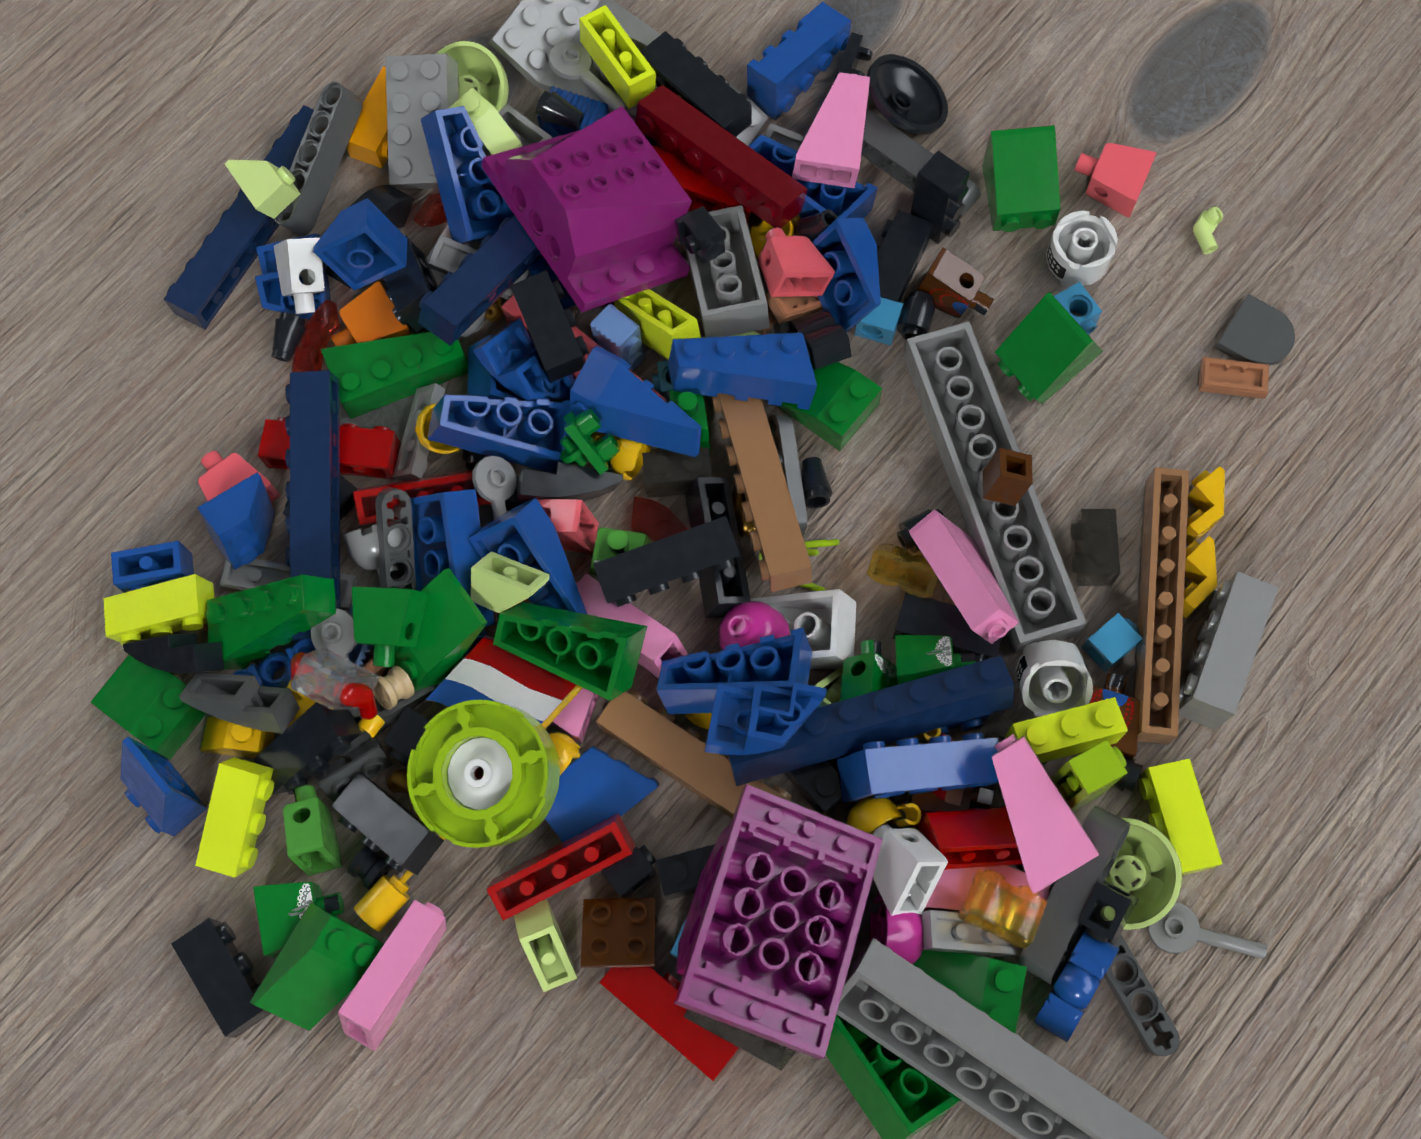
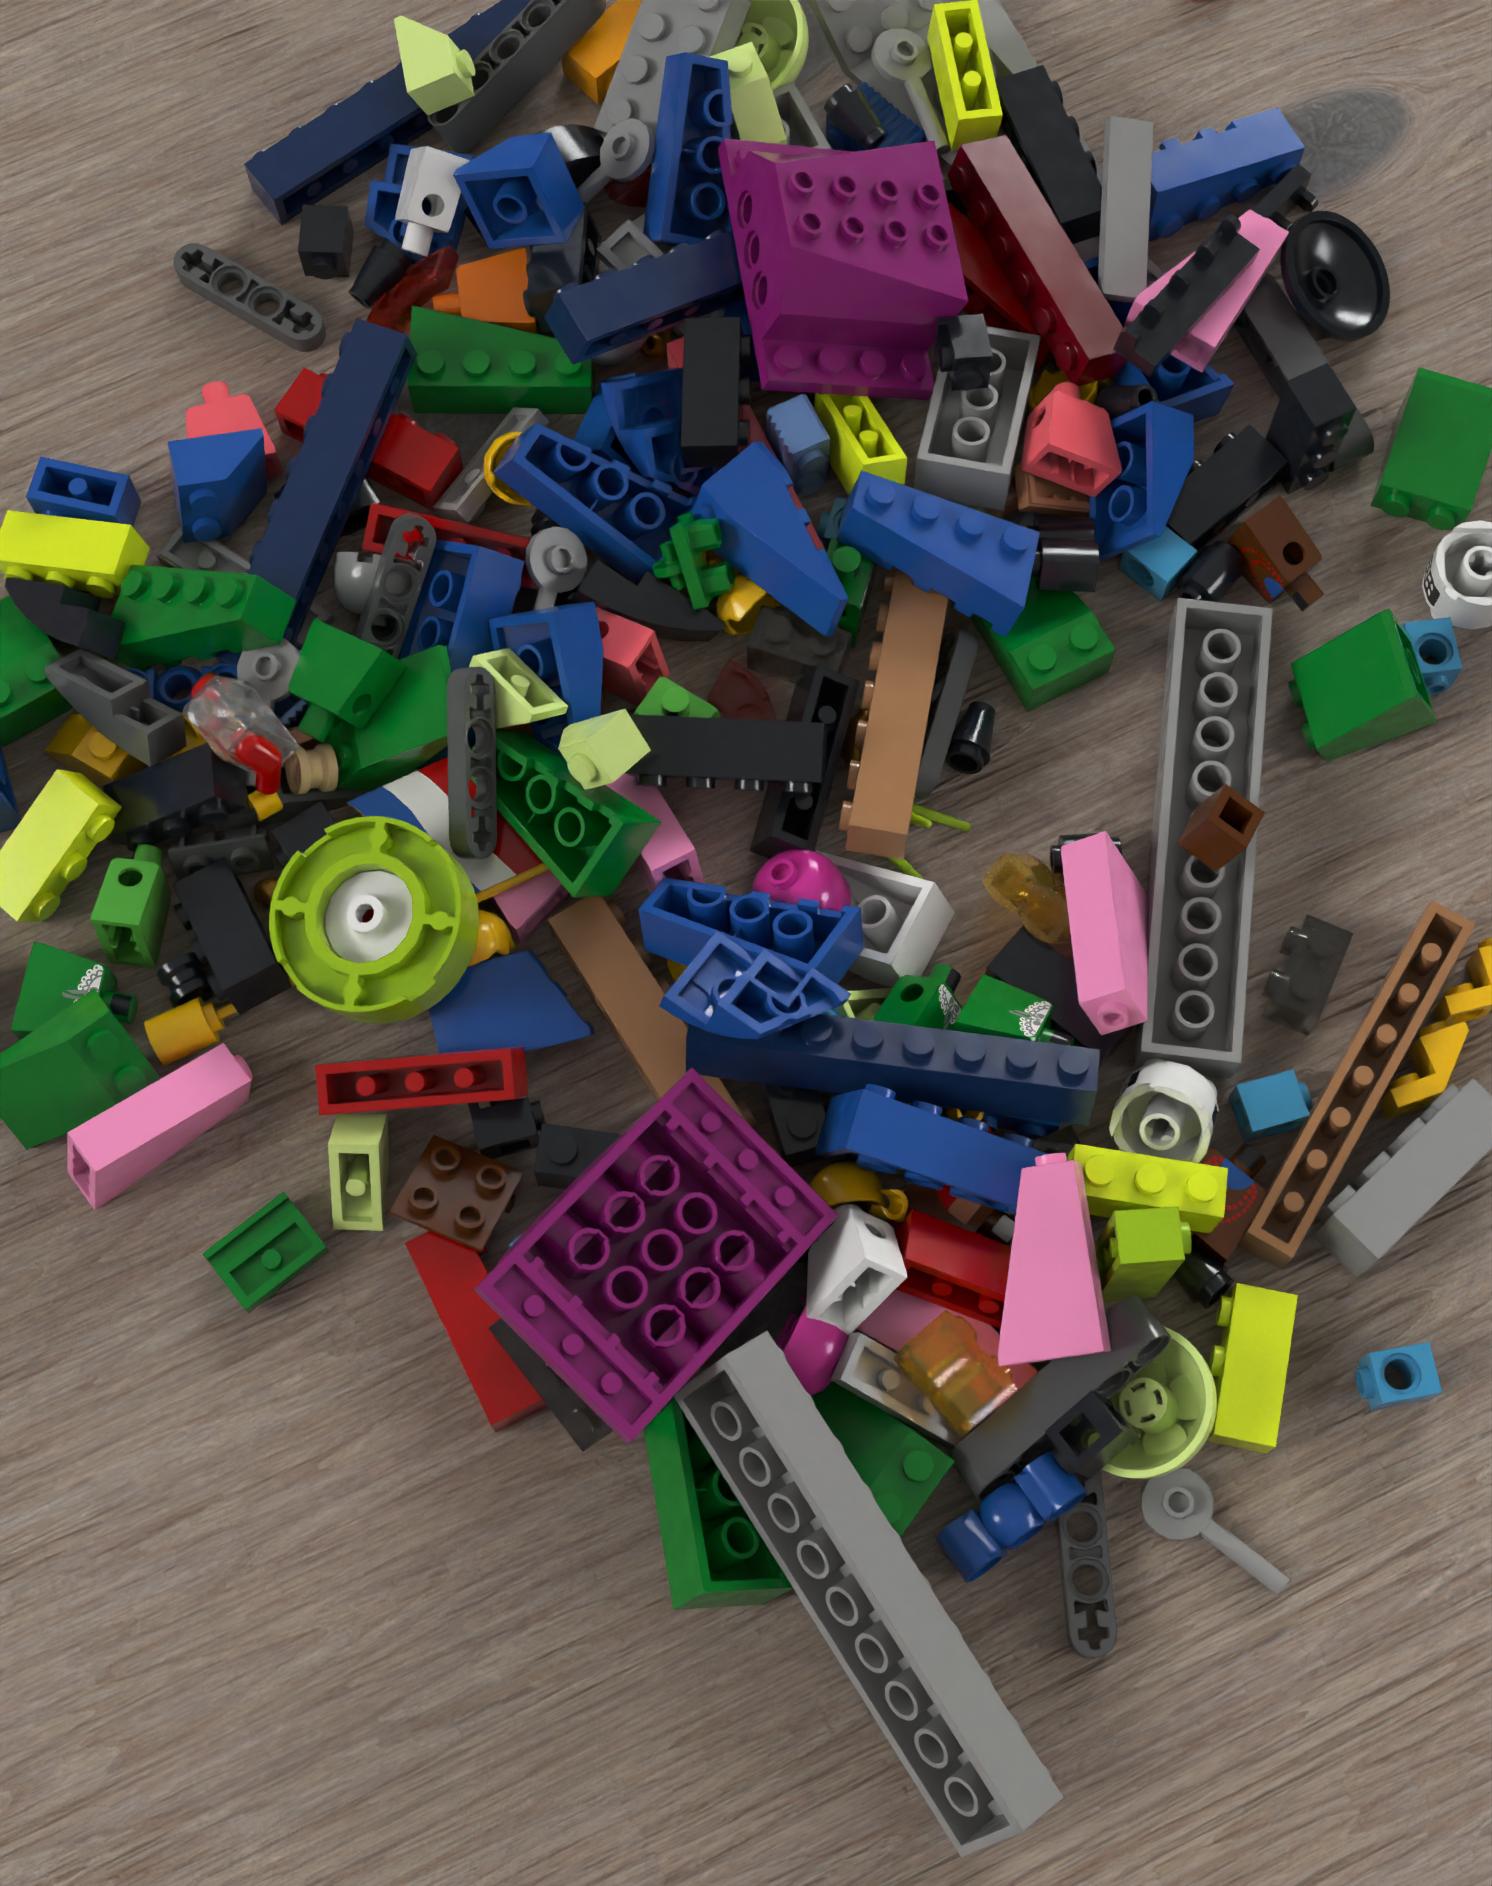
camera: 20 degrees right, 0 degrees up
none -> dark grey beam [173,243,326,352]
none -> green plate [202,1191,330,1314]
none -> black brick [298,205,354,280]
none -> dark grey beam [447,667,497,859]
none -> yellowish green slope [558,709,651,790]
none -> light grey piece [577,118,655,204]
none -> light grey tile [1098,116,1154,303]
none -> black hinge [1113,214,1260,377]
none -> dark azure brick [1355,1342,1442,1411]

